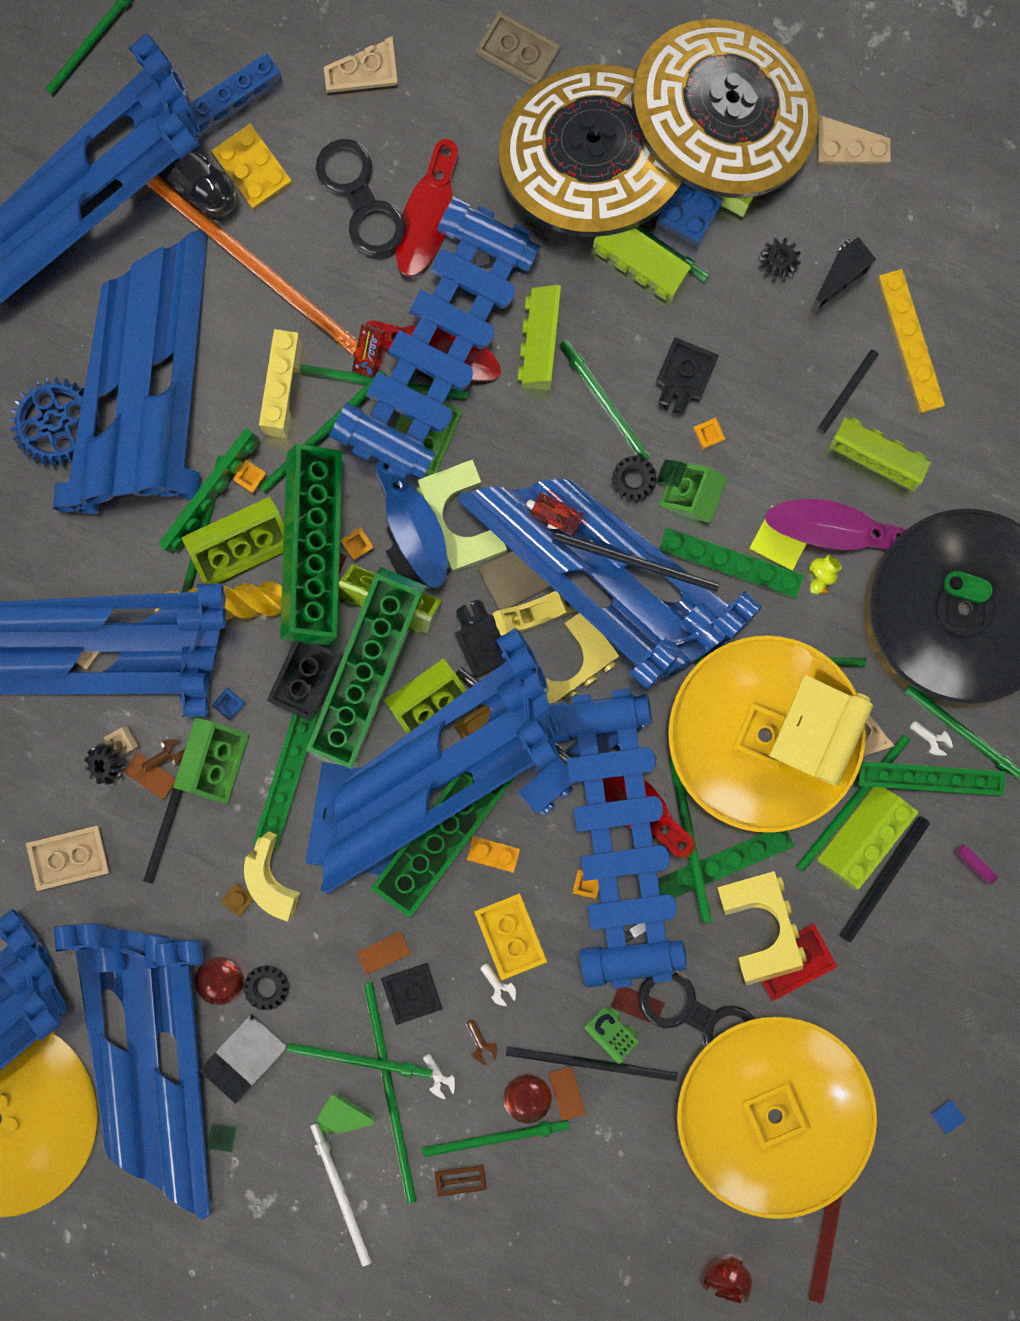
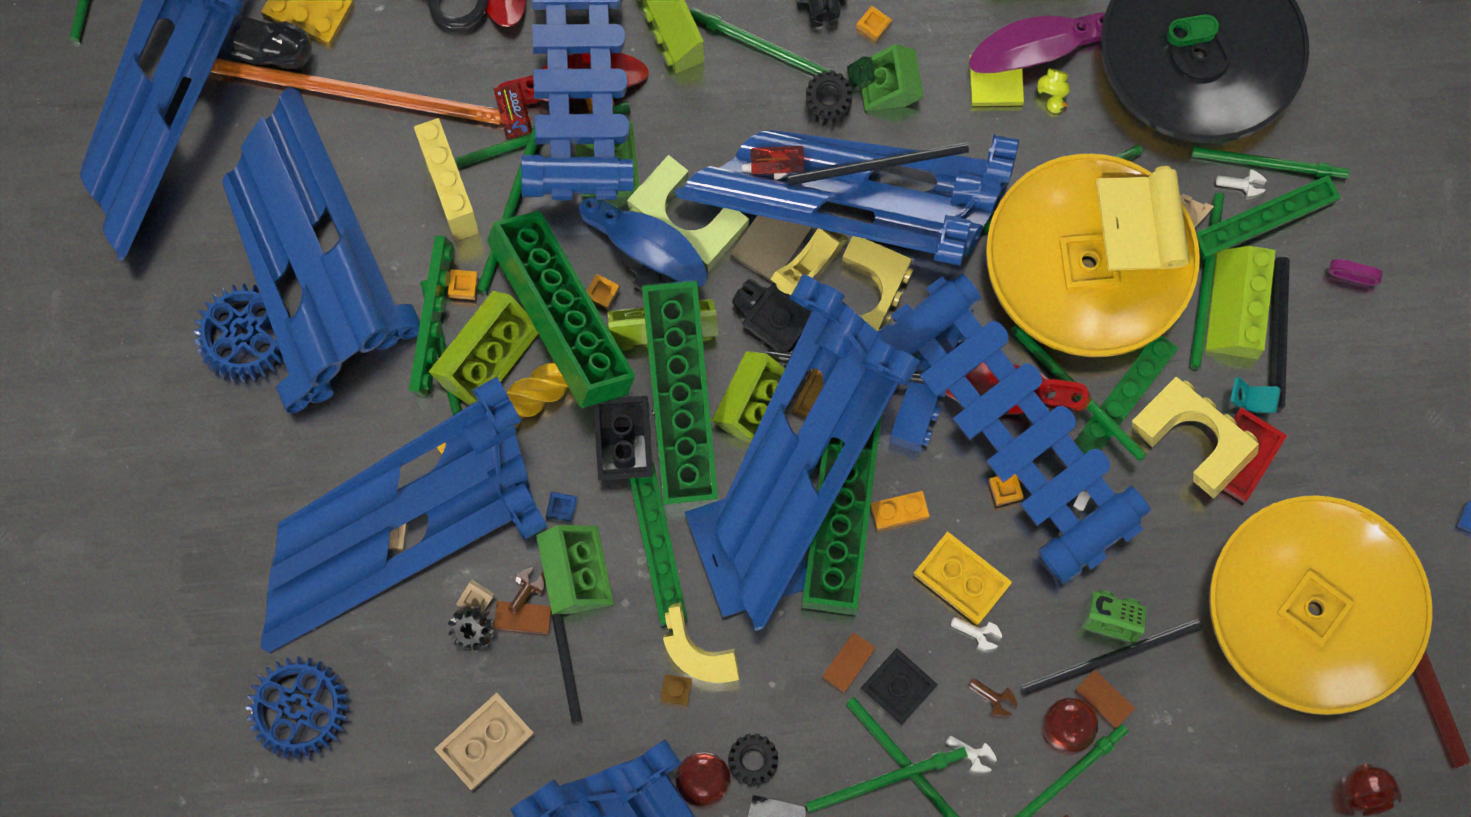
camera: 30 degrees left, 10 degrees down
clear red tile [610,987,665,1023] -> none
black bar [638,971,755,1046] -> none
green plate [659,527,804,599] -> none
none -> teal bracket [1230,377,1281,413]

